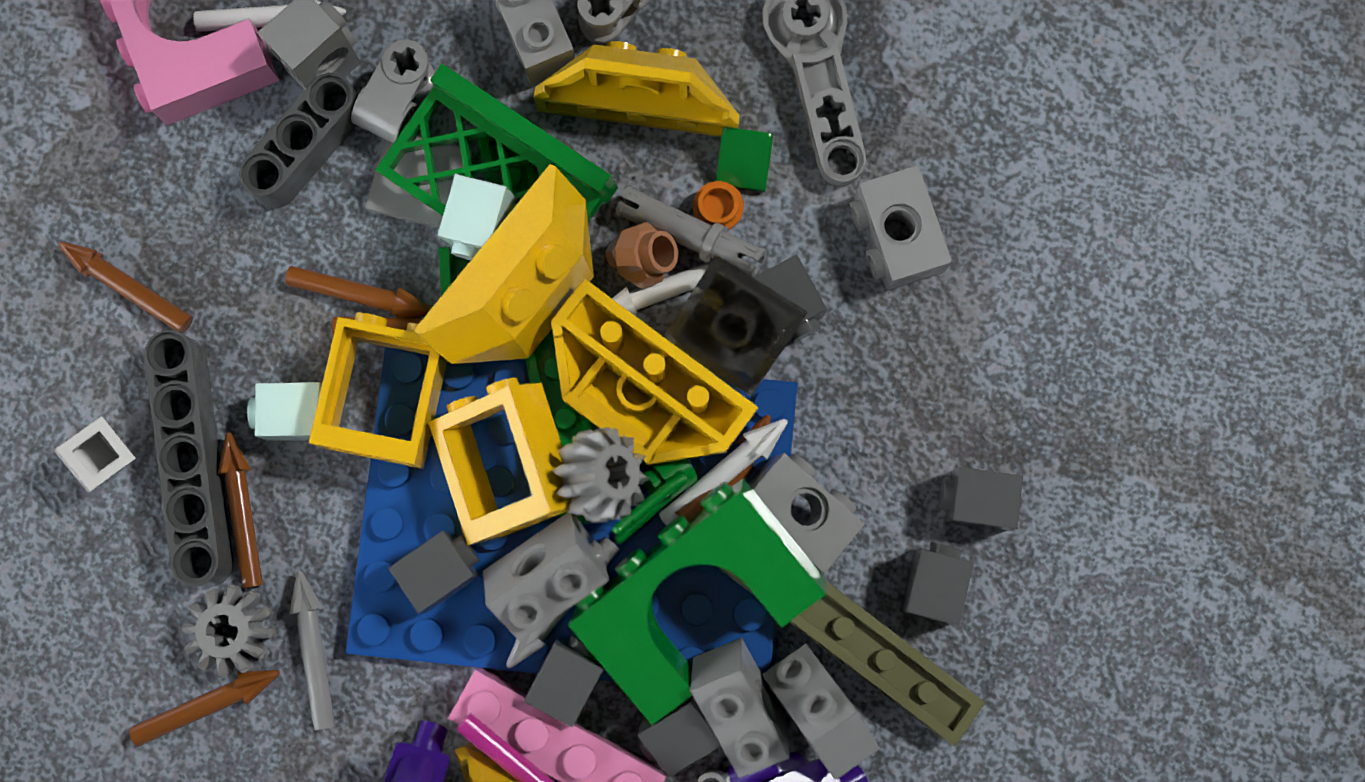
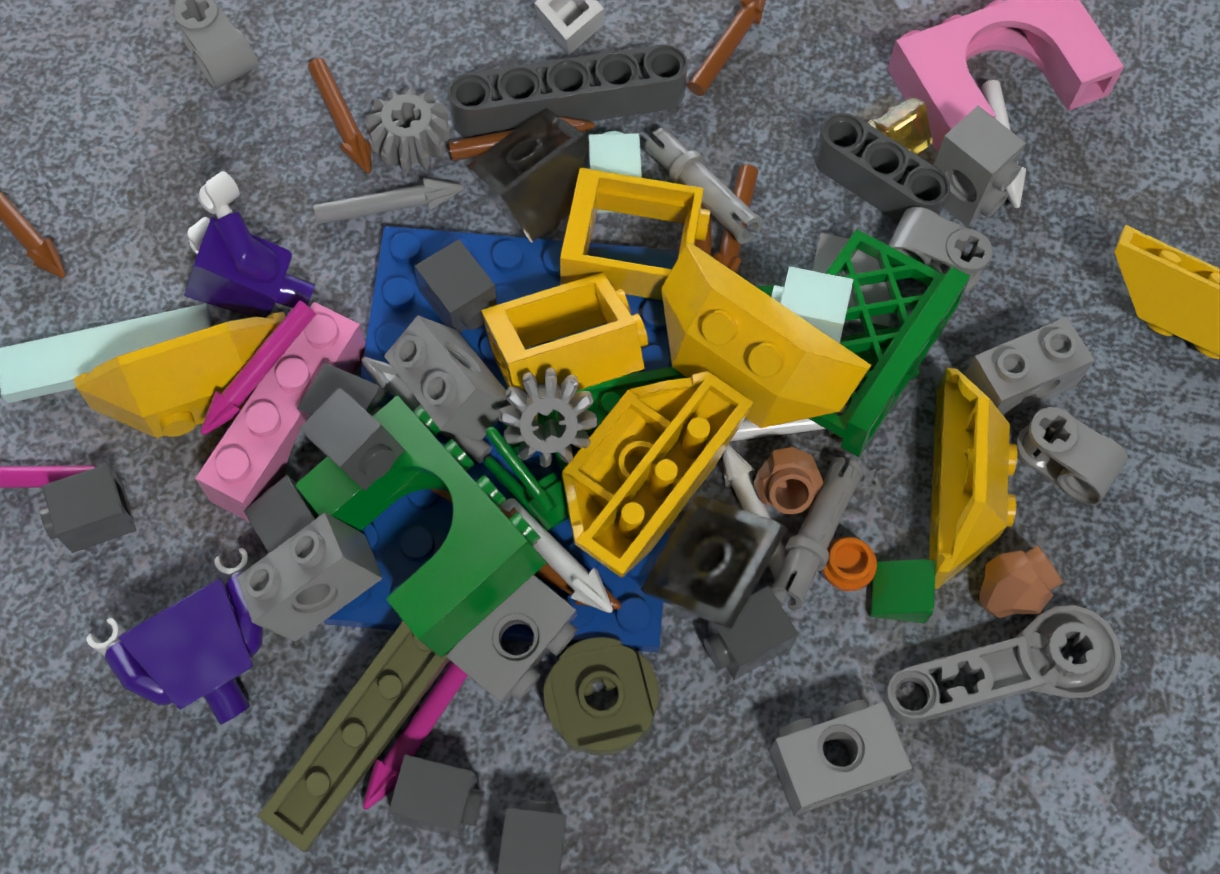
camera: 85 degrees right, 15 degrees down
light grey brick [762,644,880,780] -> none
none -> dark grey brick [299,387,405,491]
none -> dark pink piece [363,661,468,809]
none -> clear smoke slope [467,108,589,243]
none -> olive plate [544,637,659,756]
none -> light grey pin [645,127,763,244]
none -> clear yellow tile [868,97,933,155]
none -> nougat rock [979,545,1064,618]

